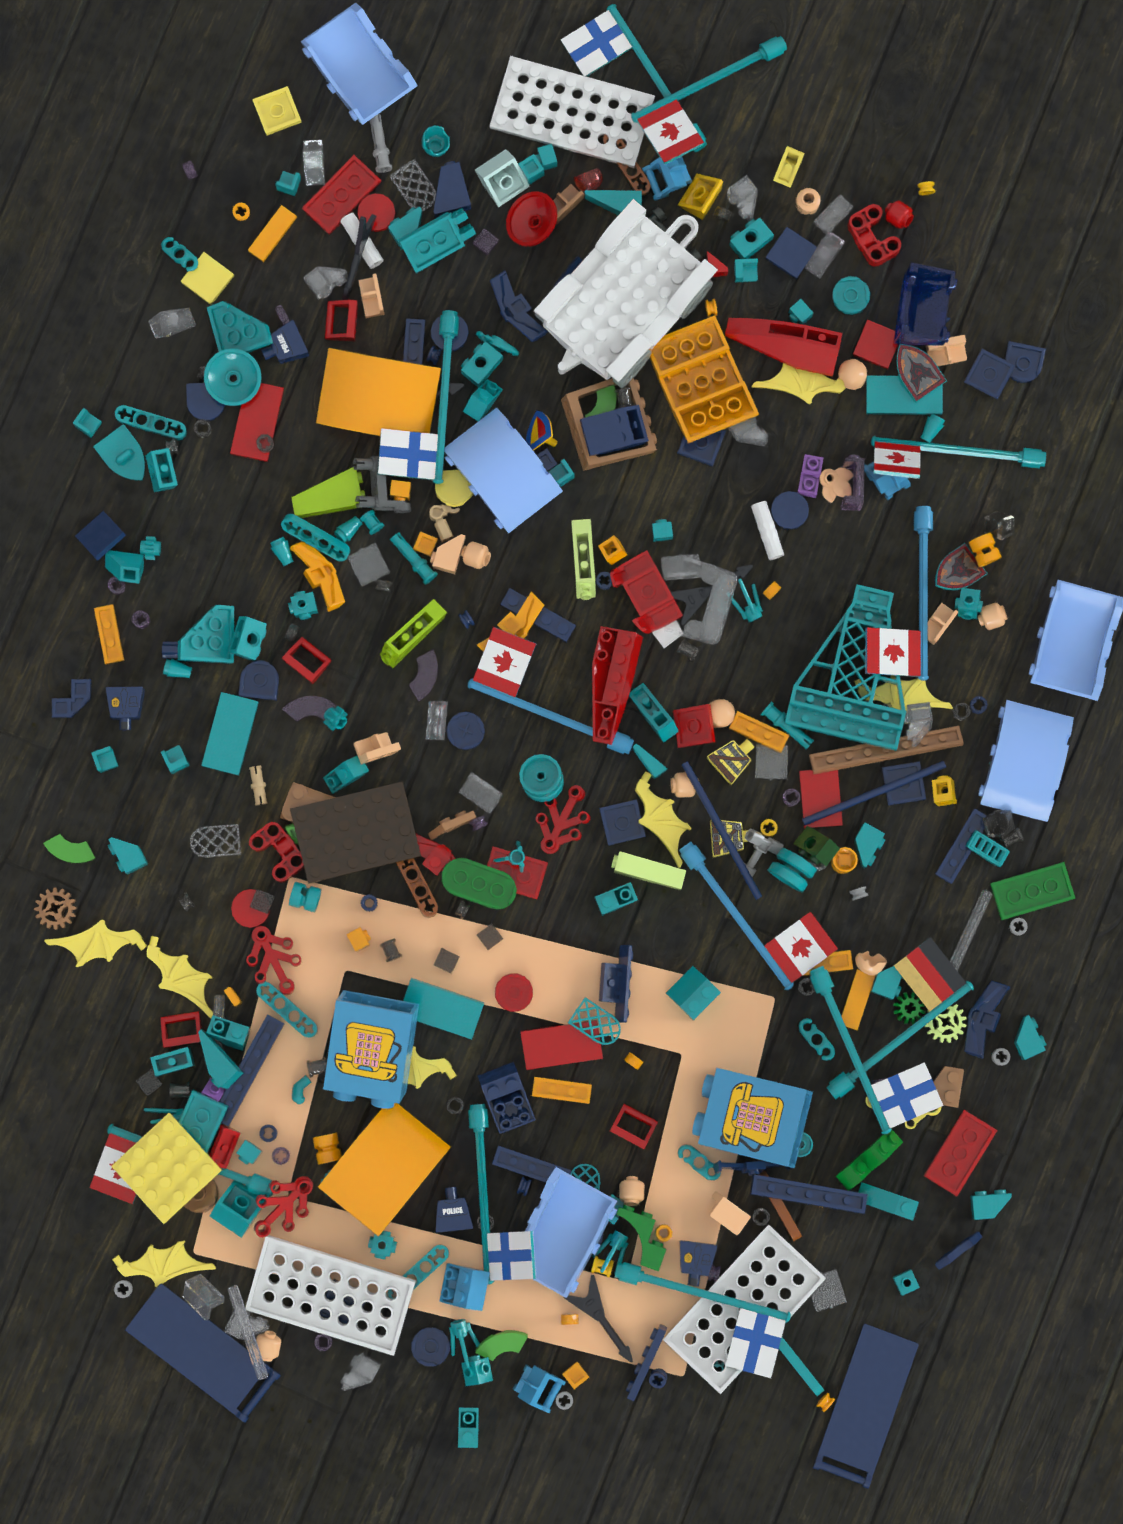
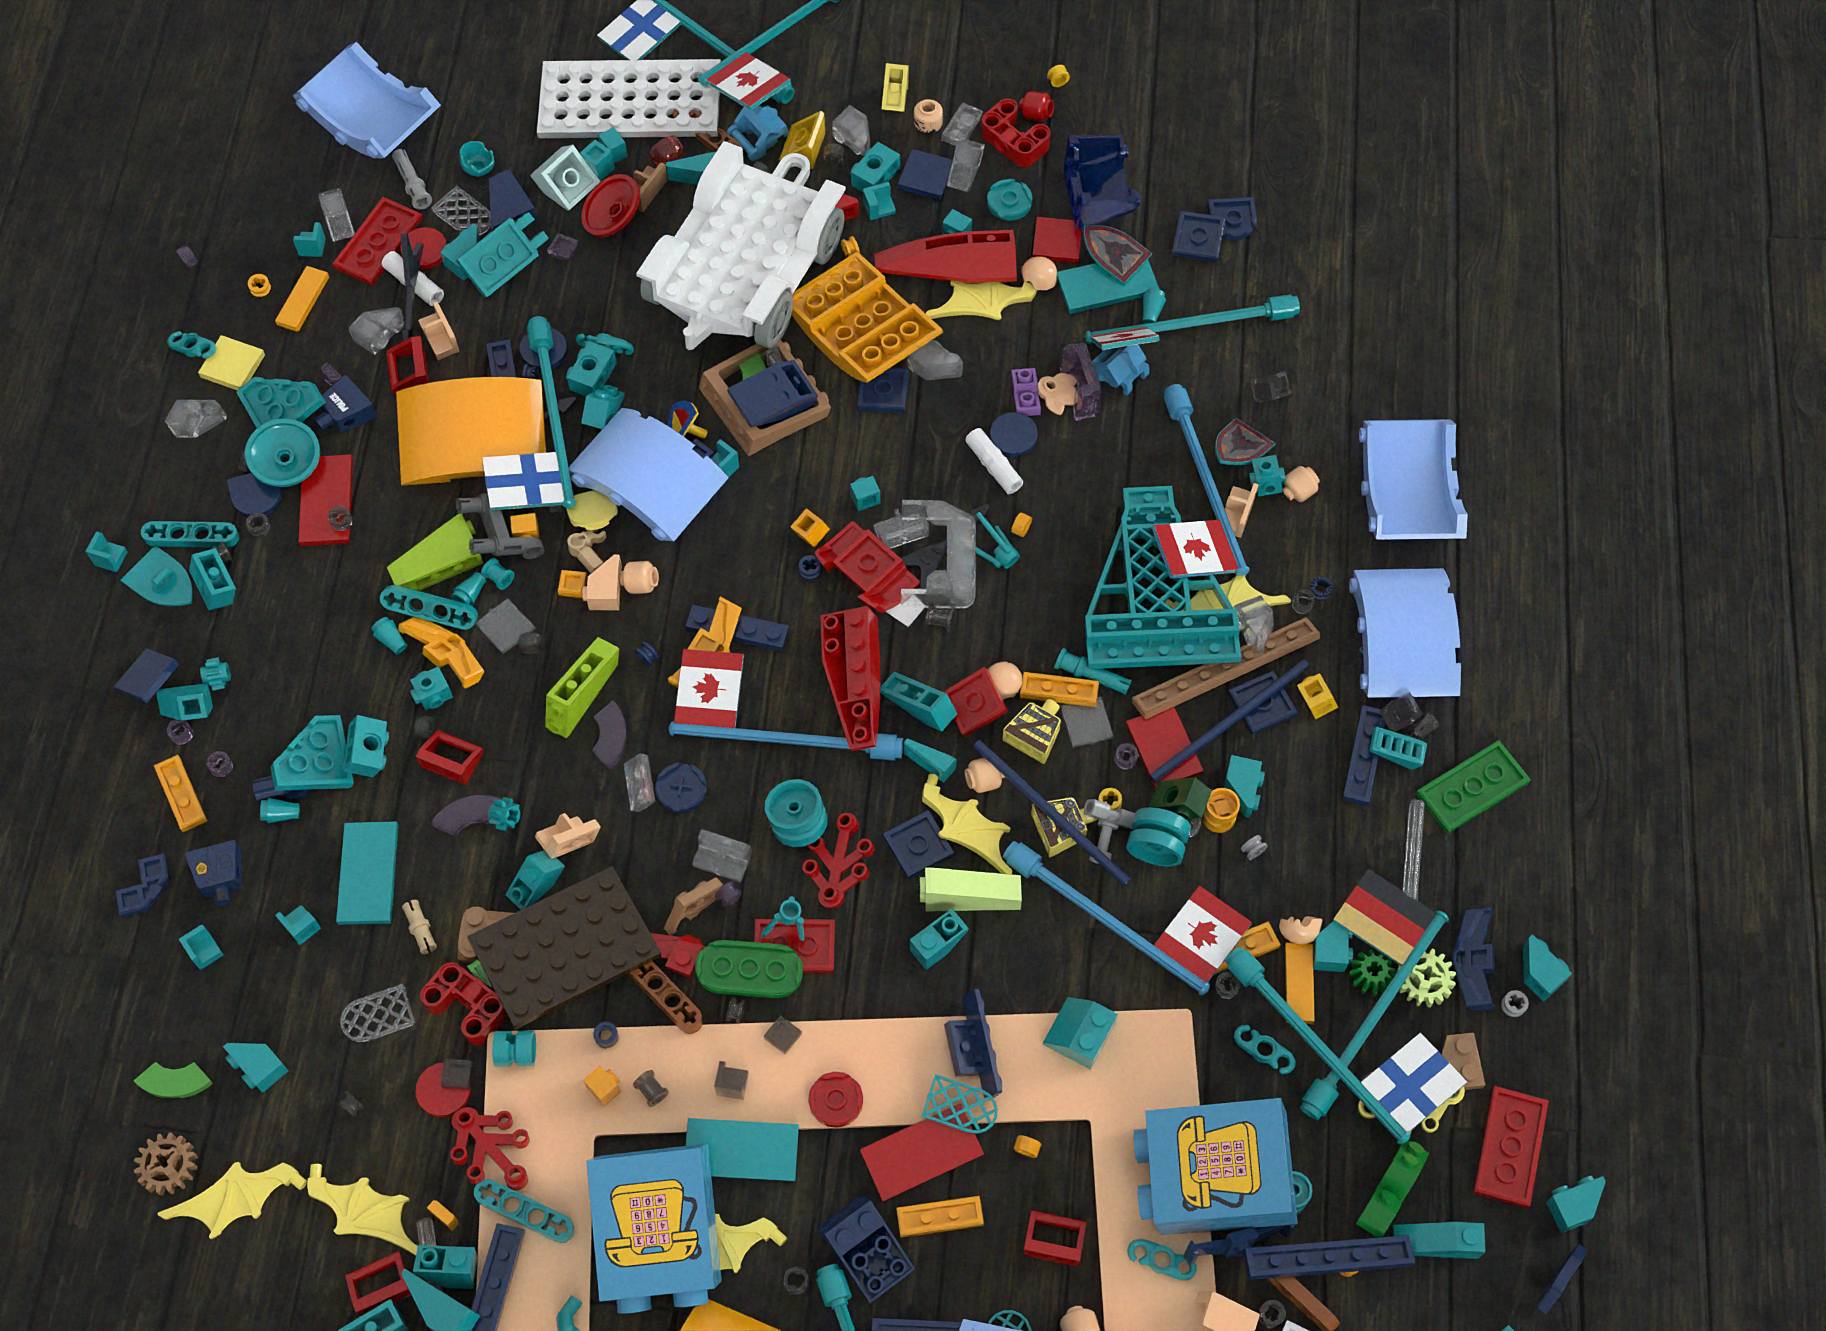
camera: 15 degrees left, 20 degrees down
dark blue tile [238,660,279,701] -> none
light yellow tile [252,86,301,136] -> none
clear smoke bush [307,1057,327,1078] -> none
teal pin [390,532,438,585] -> none
dark blue plate [490,270,548,342] -> none
yellowish green slope [572,519,596,600] -> none
light nougat panel [926,335,967,366] -> none
light orange wheel [969,533,1002,567] -> none
light grey bush [1009,918,1028,936] -> none

